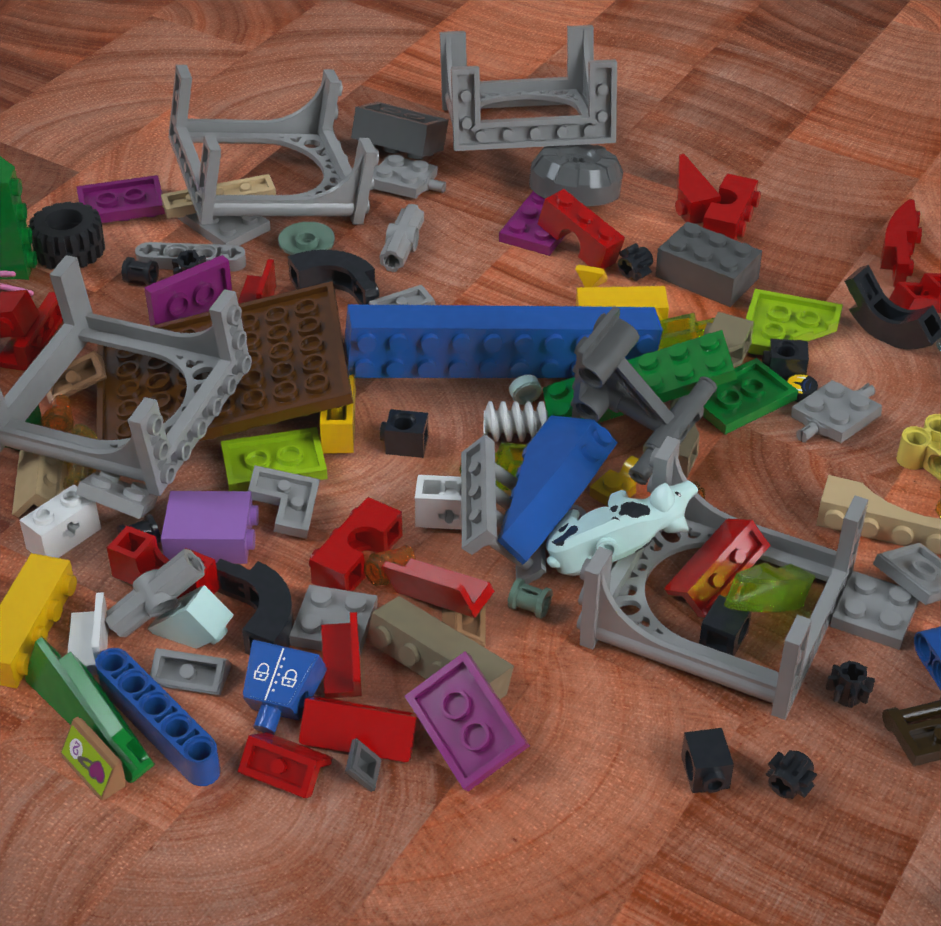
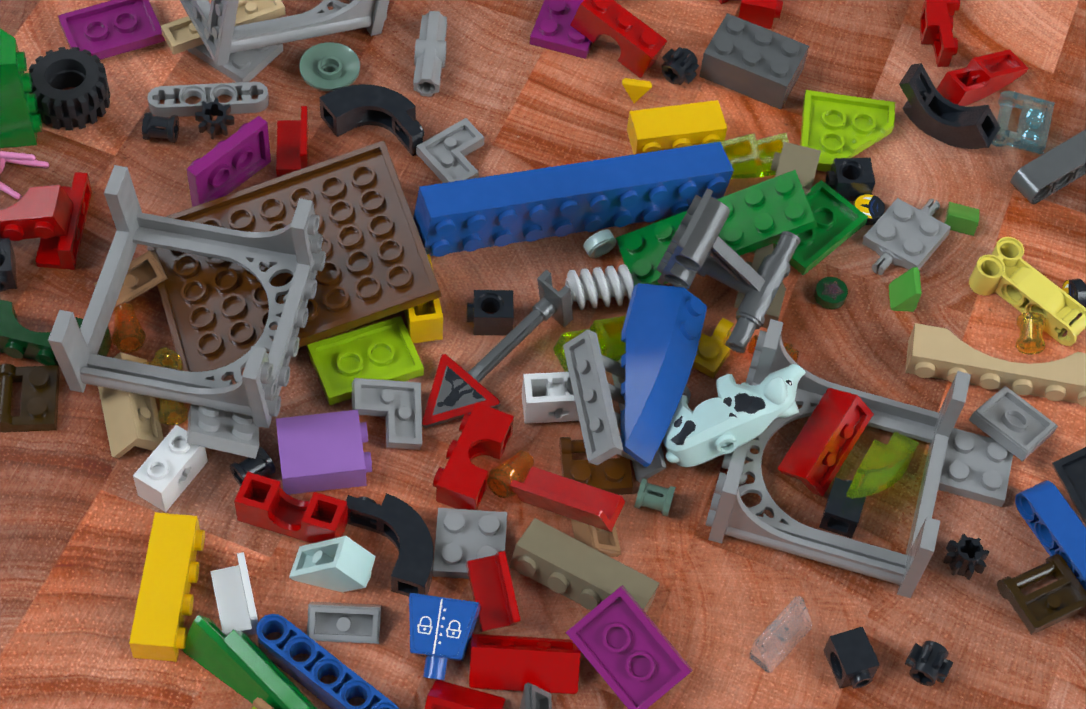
camera: 15 degrees left, 15 degrees up
light grey piece [105,549,205,637] -> none
none -> dark grey piece [422,270,573,428]
none -> reddish brown plate [559,437,633,495]
none -> clear slope [749,596,812,673]
none -> dark green tile [814,277,848,309]
none -> bright green slope [888,267,922,312]
none -> bright green slope [944,202,980,236]

